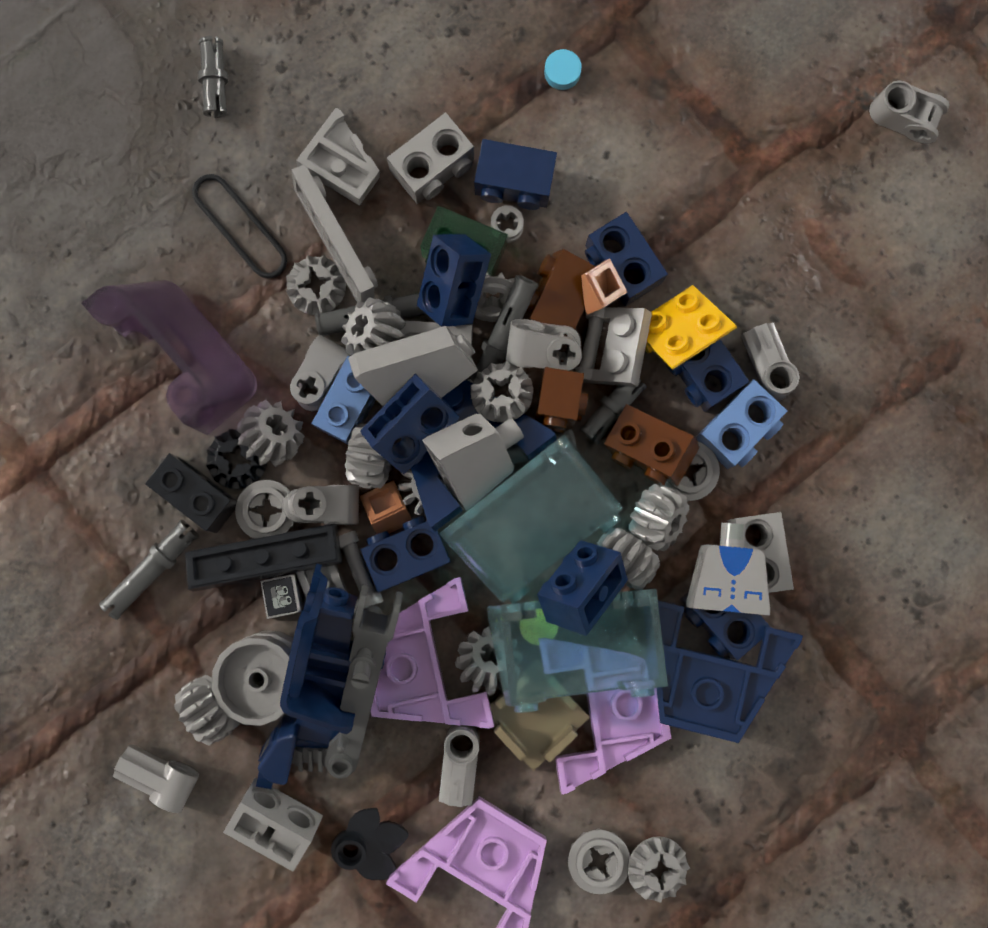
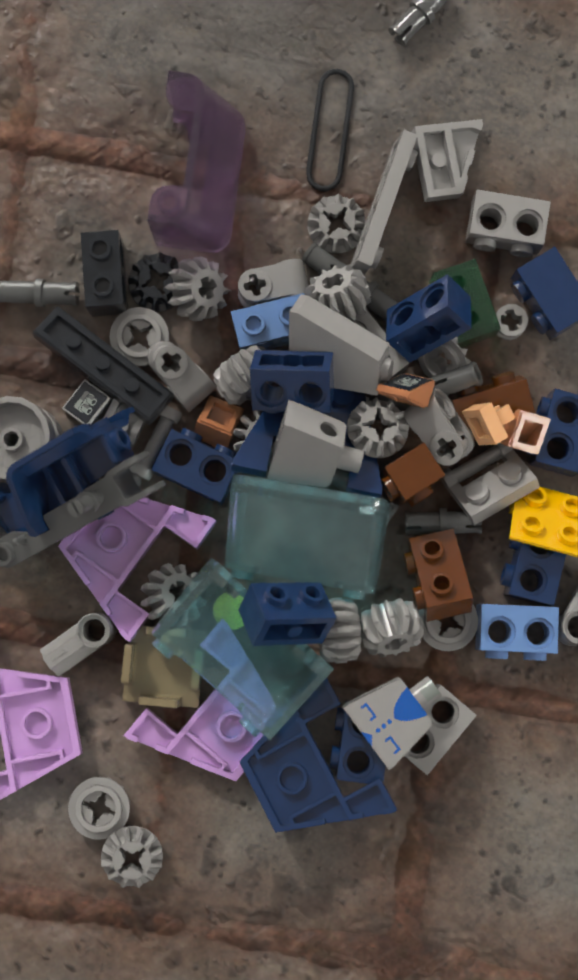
camera: 50 degrees right, 0 degrees up
none -> nougat slope [376,374,435,408]
none -> light nougat tile [462,402,515,445]

